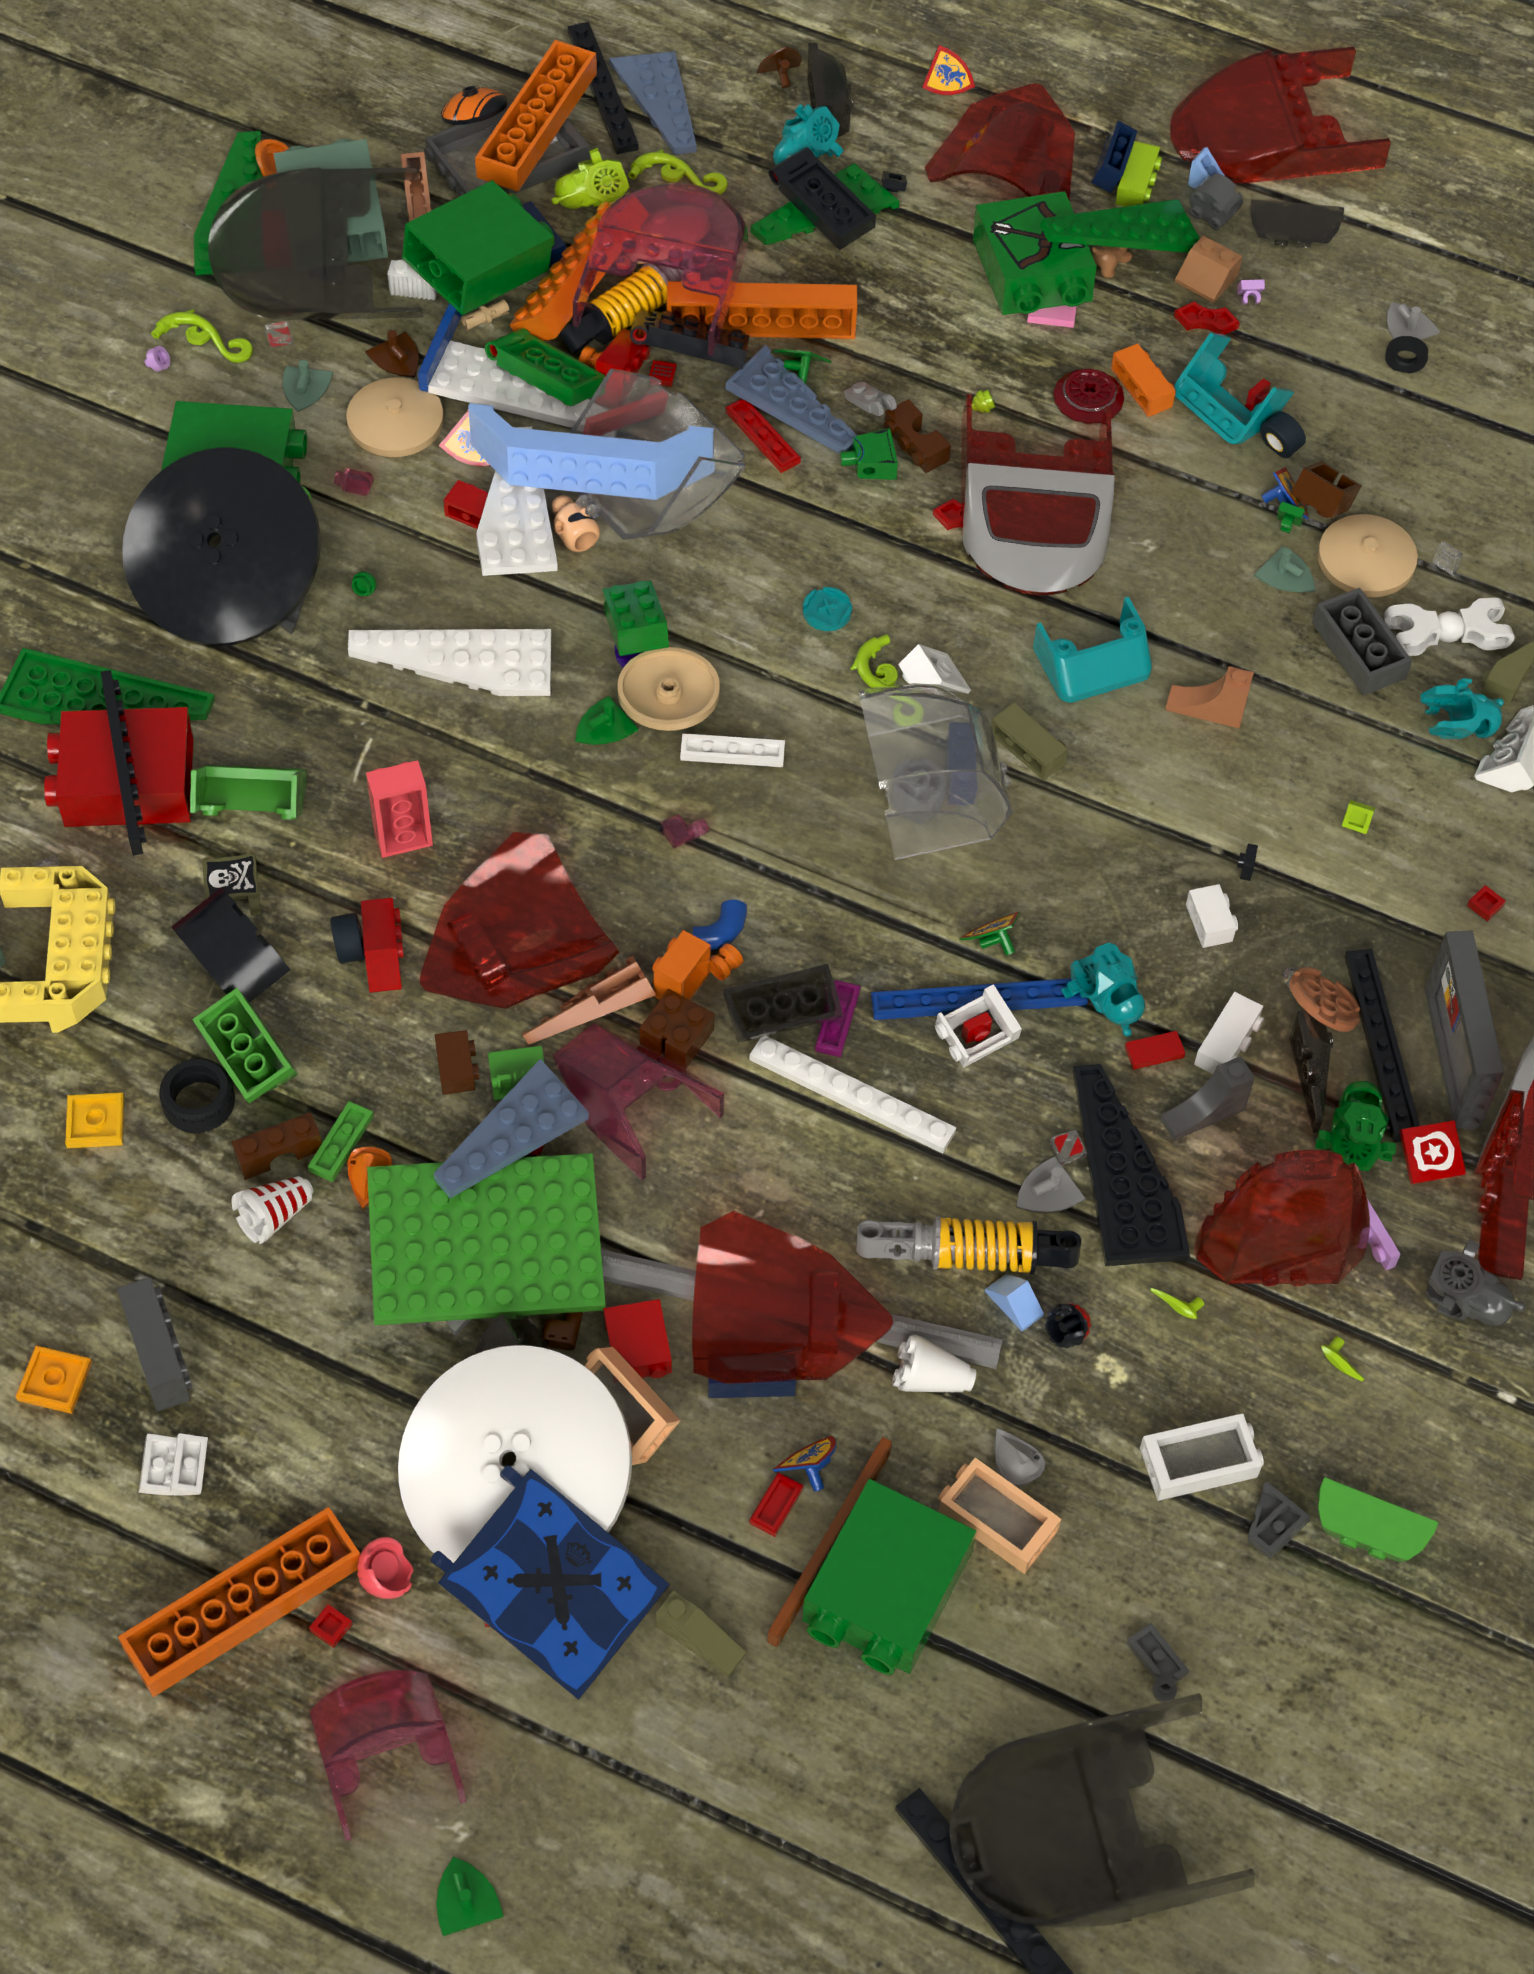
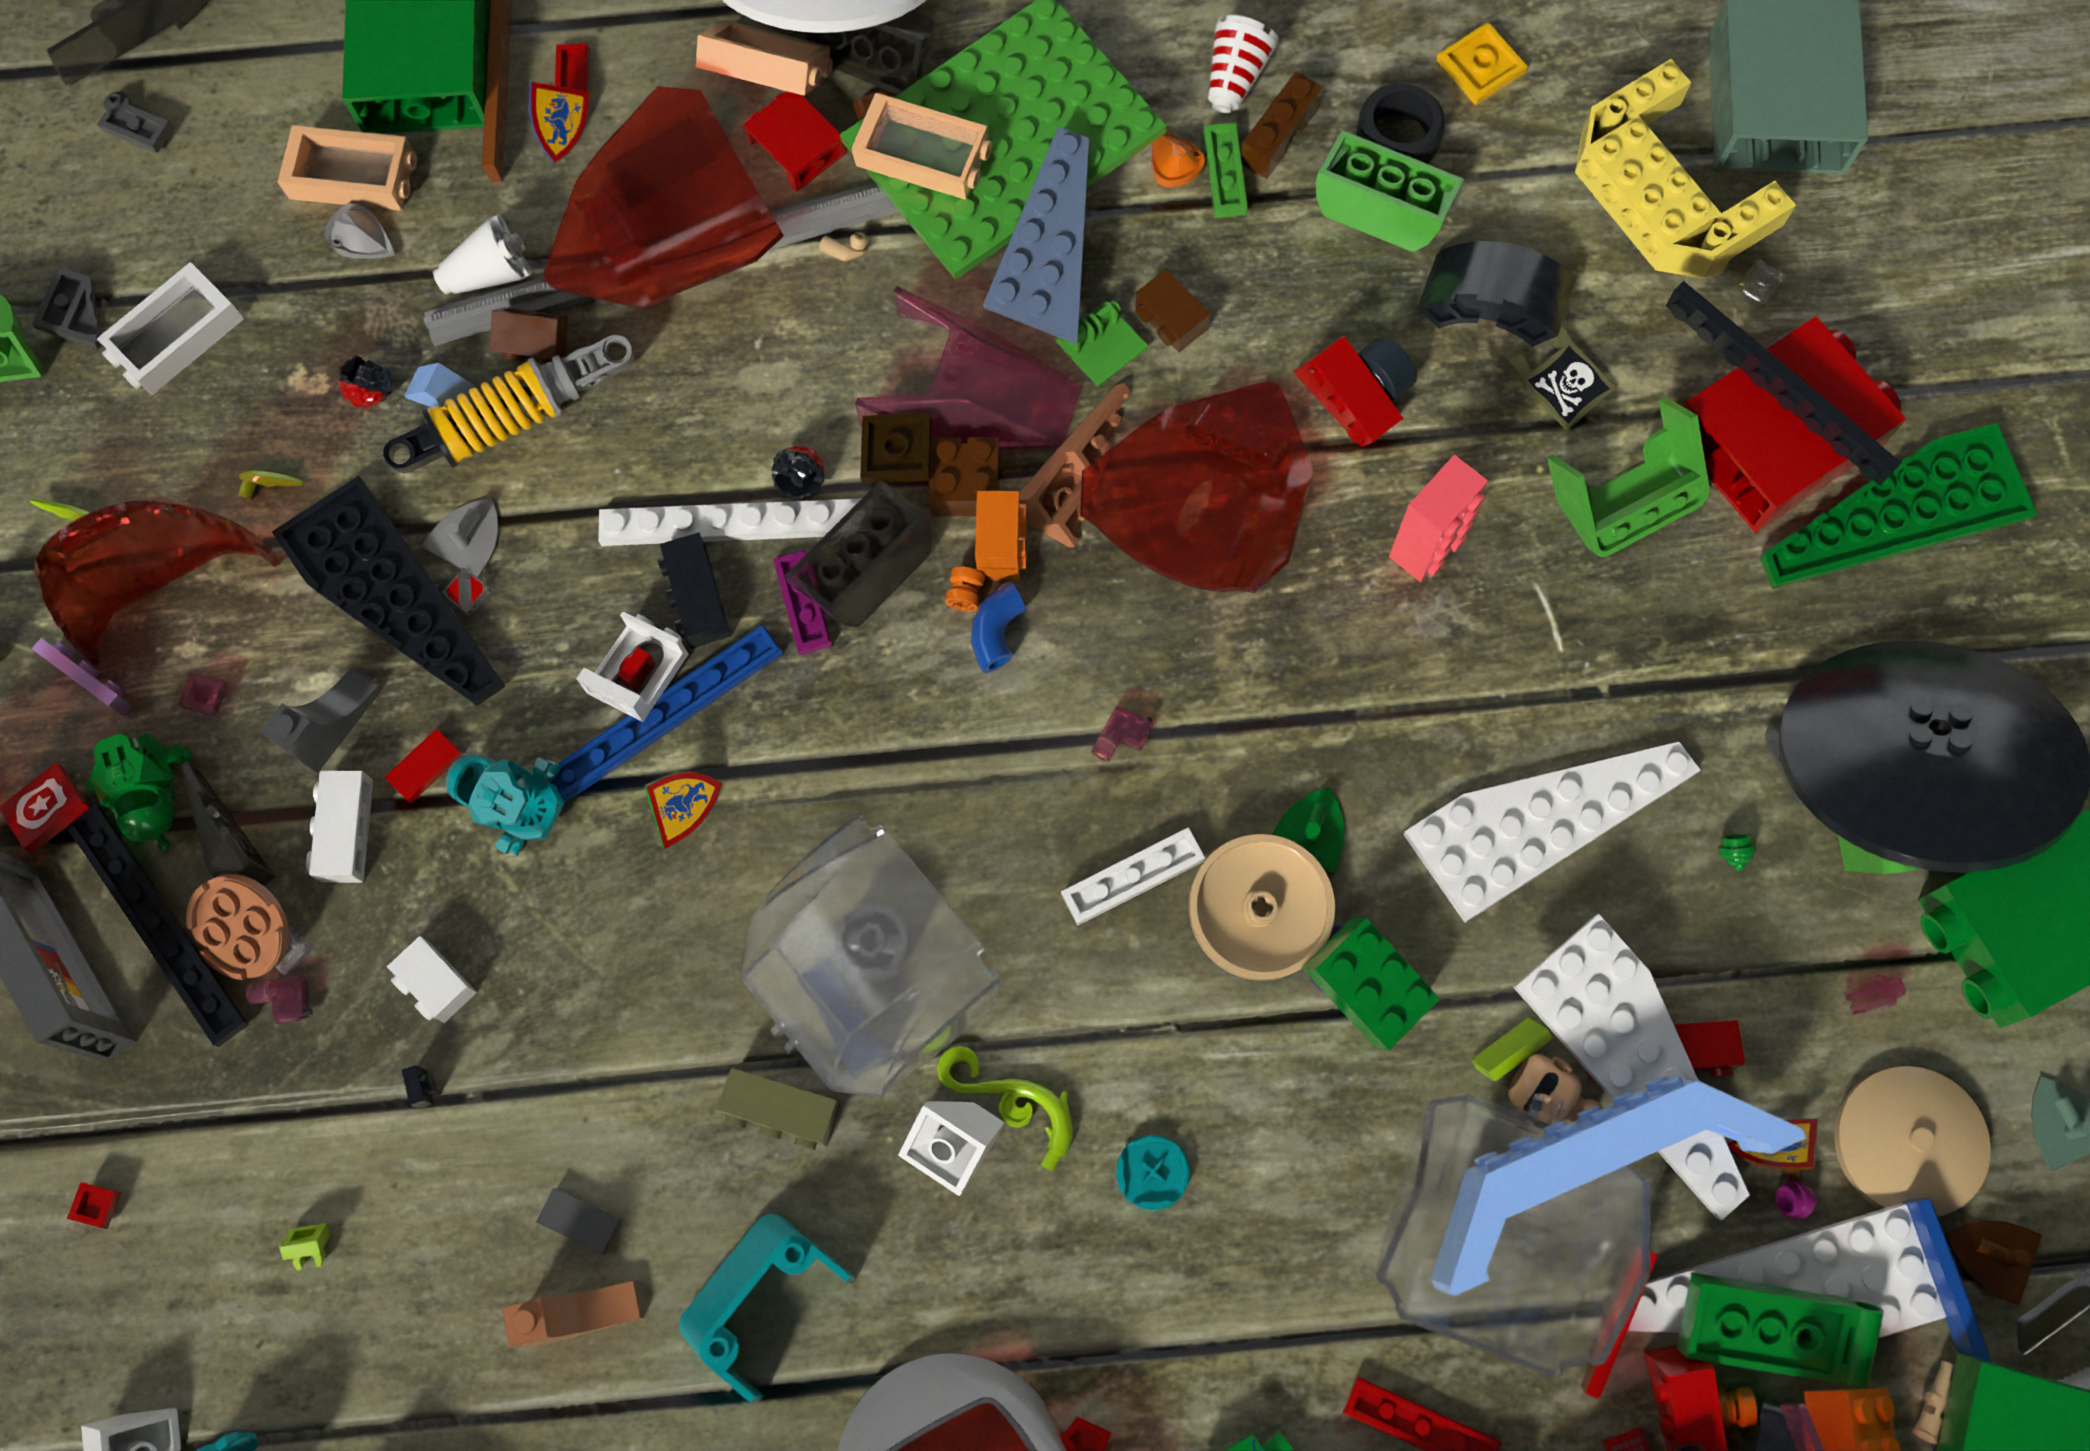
camera: 155 degrees right, 15 degrees up
none -> clear pink piece [246,975,313,1024]
none -> reddish brown brick [490,307,568,364]
none -> dark grey tile [536,1188,622,1254]
none -> black brick [657,532,731,648]
none -> black piece [771,445,825,501]
none -> tan arm [819,232,869,262]
none -> window [851,93,992,200]
none -> dark brown tile [860,413,932,484]
none -> lime tile [1471,1017,1553,1082]

